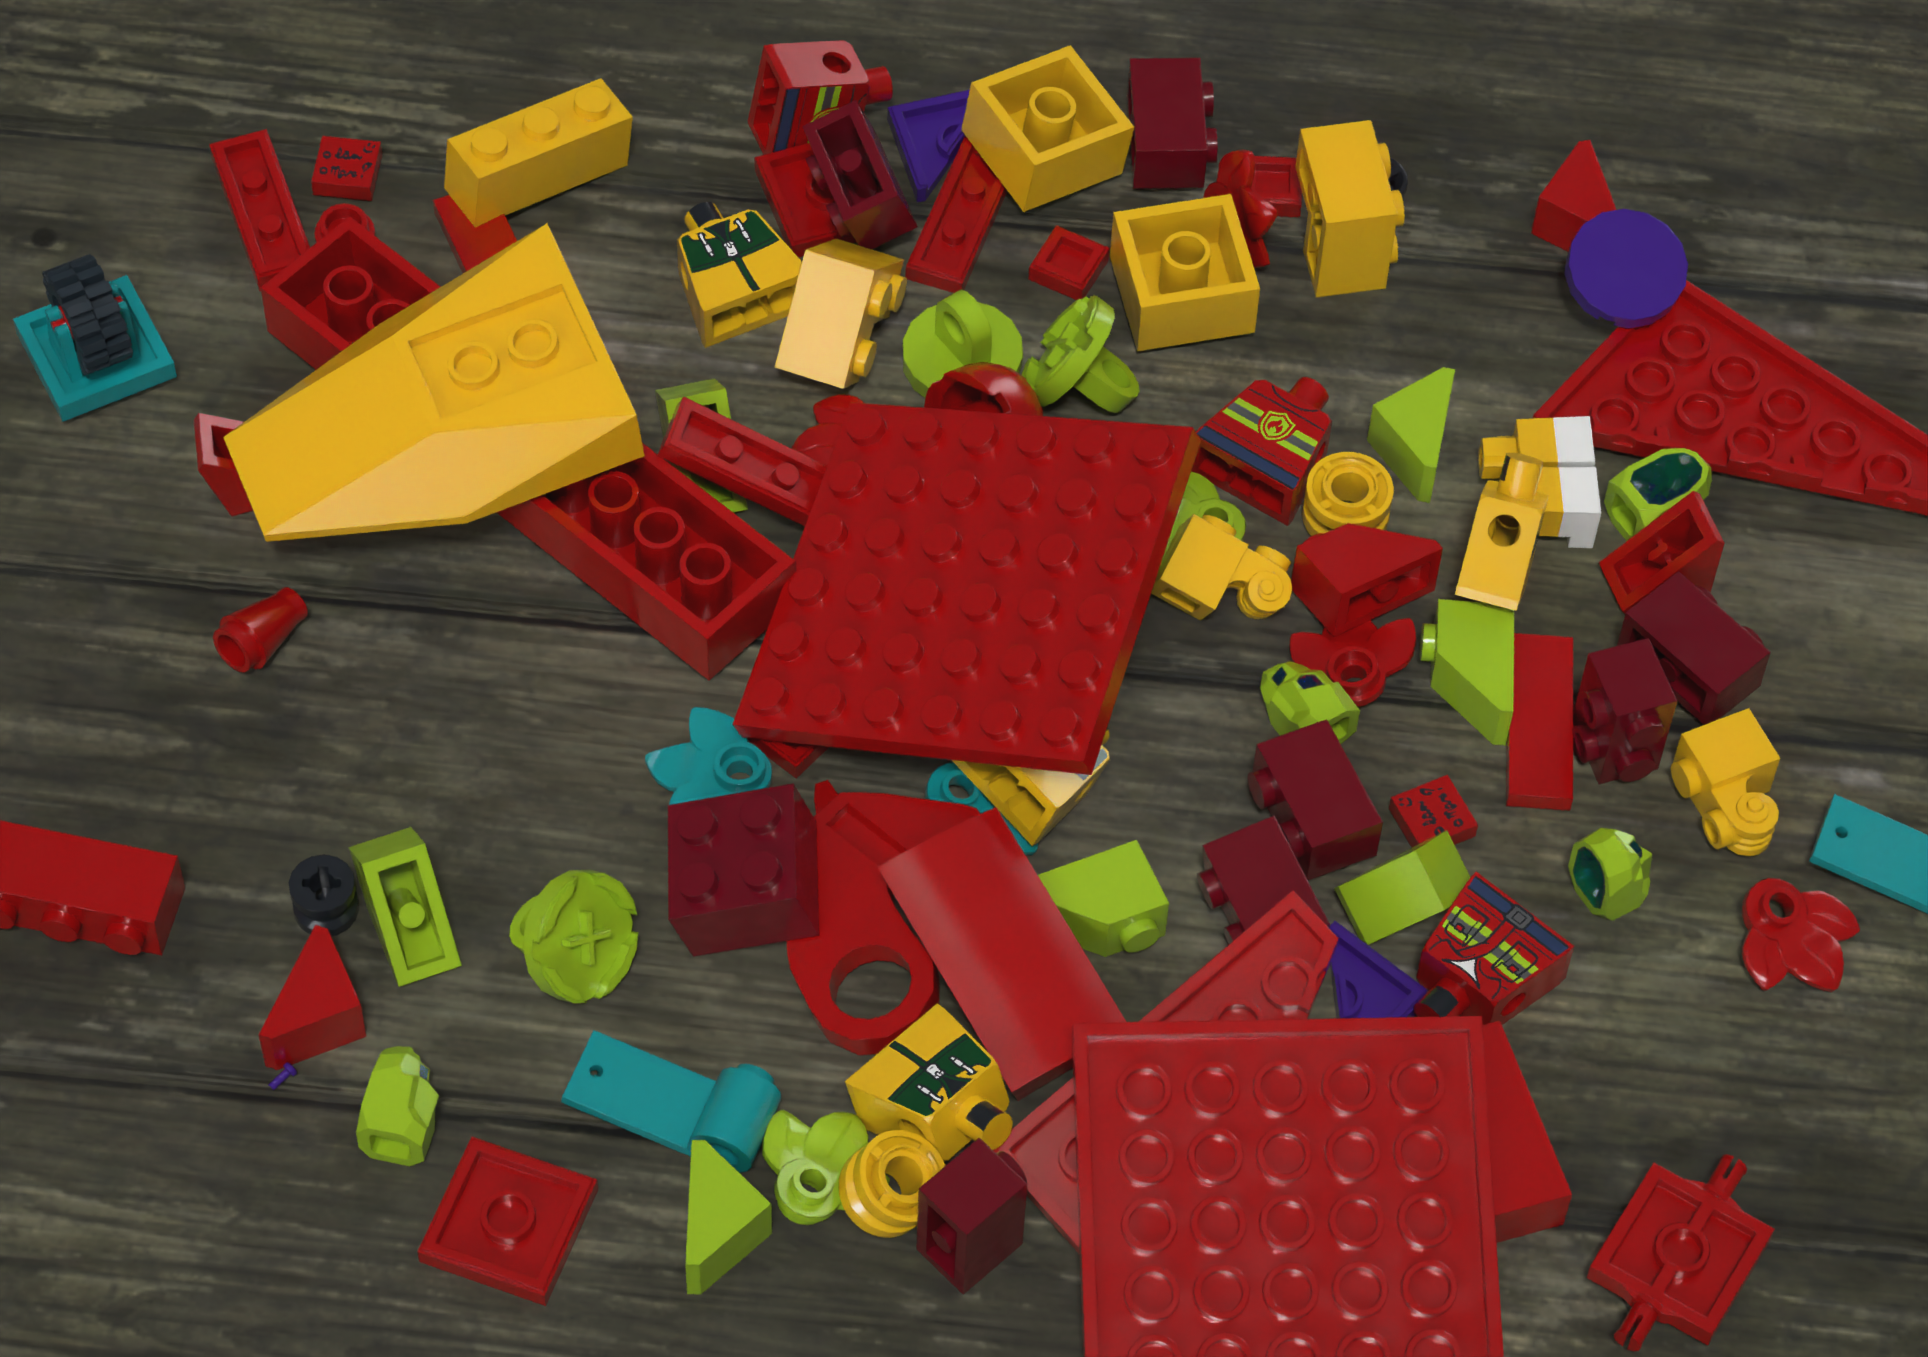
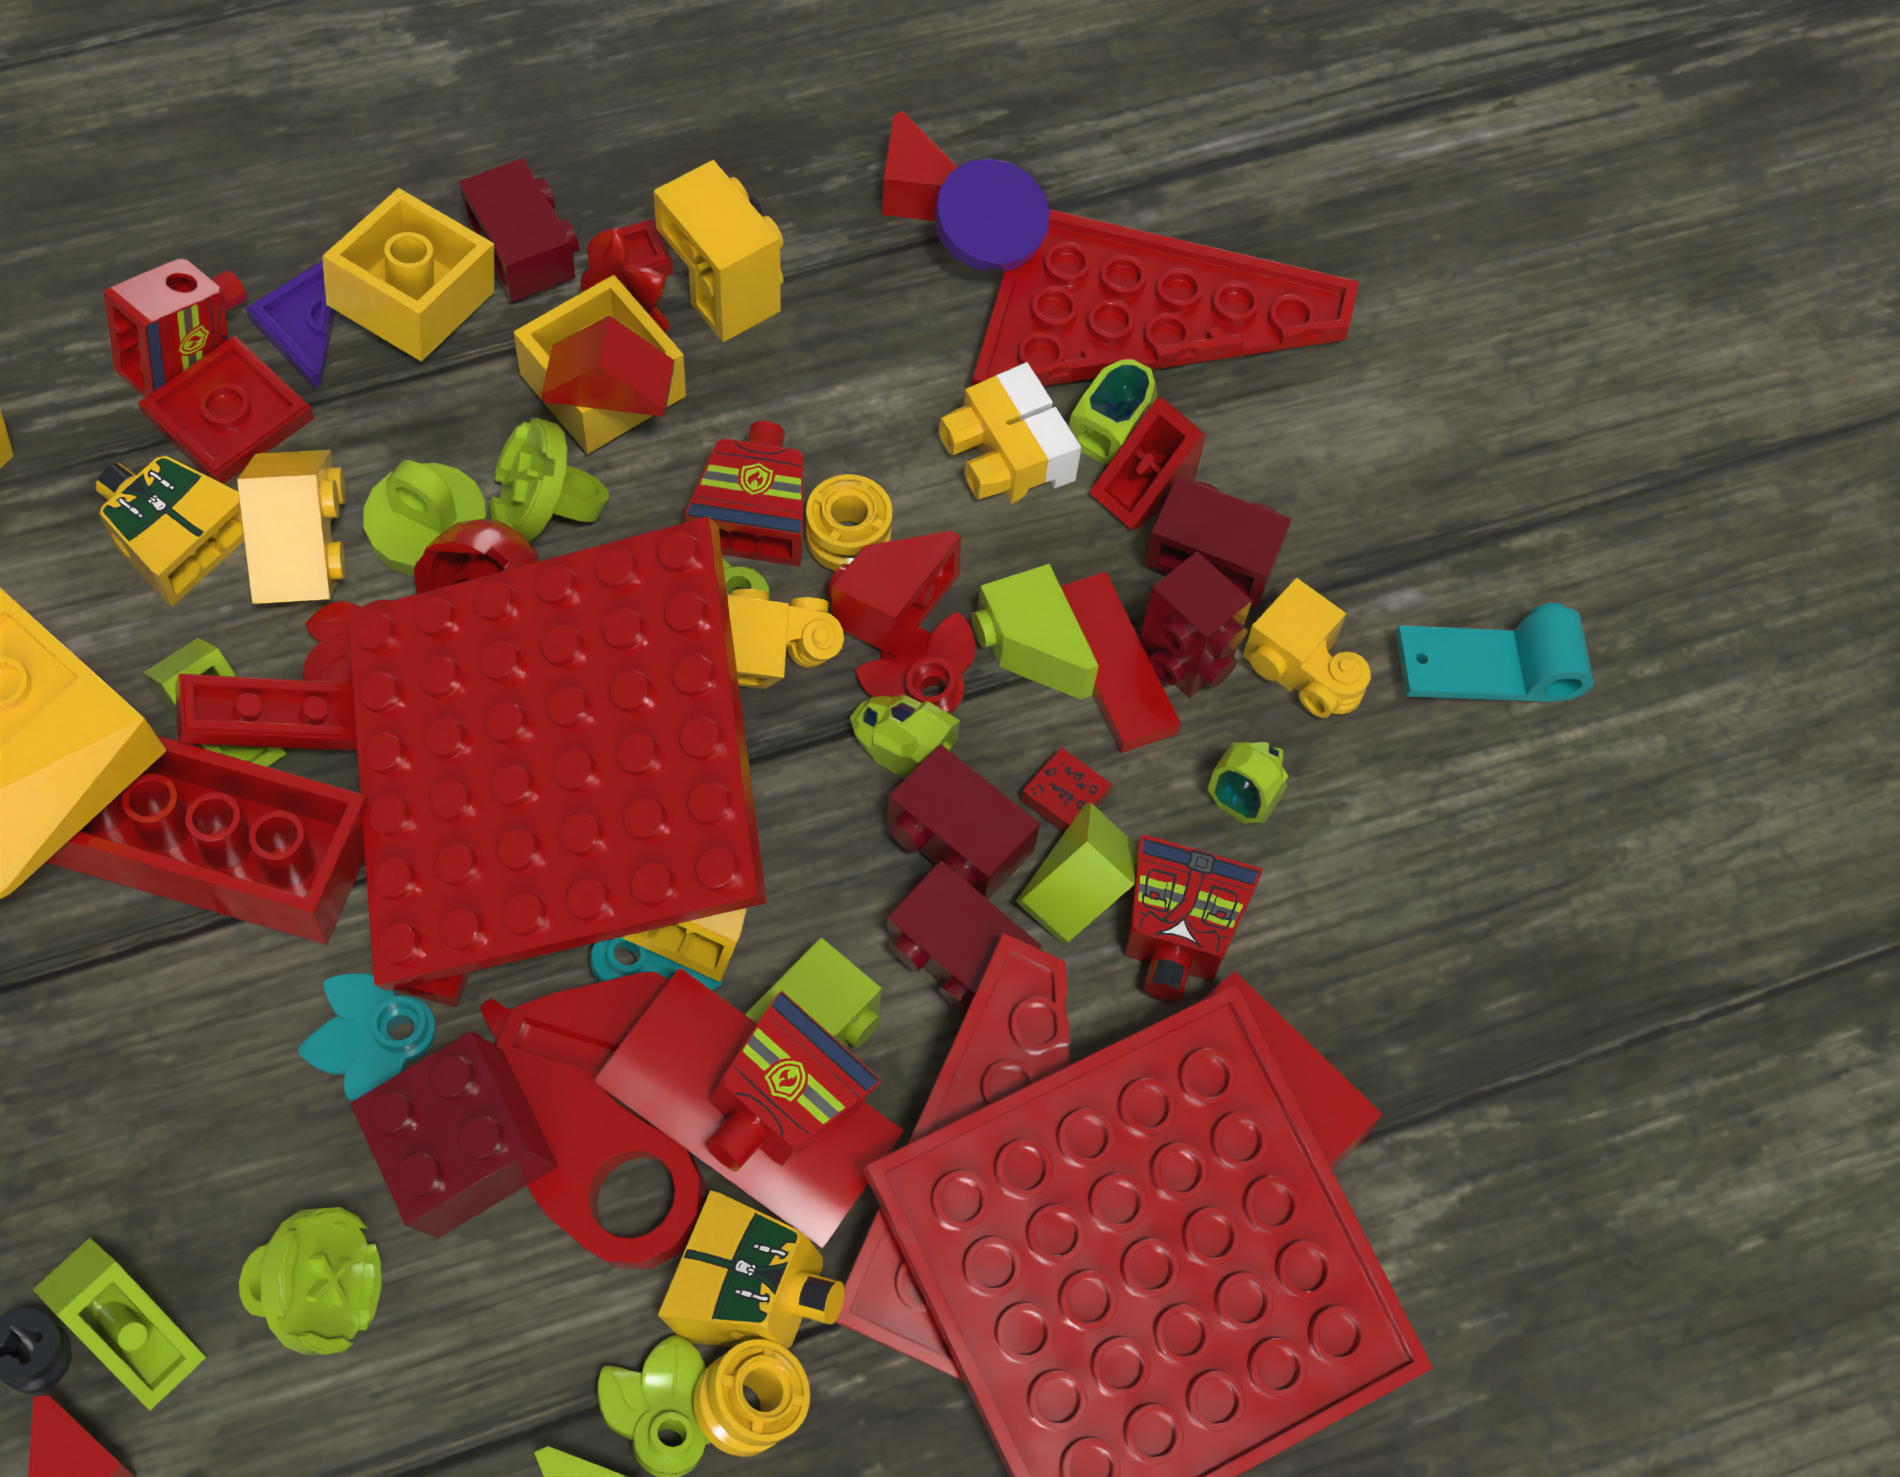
camera: 30 degrees left, 5 degrees up
teal door [561,1030,782,1173] -> none
dark red brick [802,100,918,249] -> none
red tile [905,136,1008,293] -> none
dark red brick [916,1138,1028,1295] -> none
red tile [1028,225,1110,300] -> none
dark purple tile [1330,921,1428,1018] -> none
lime slope [1367,367,1455,503] -> none
yellow torso [1455,453,1549,611] -> none
red plate [1586,1154,1775,1351] -> none
red plate [1741,878,1860,992] -> none
none -> red slope [541,315,674,417]
none -> red torso [706,990,882,1171]

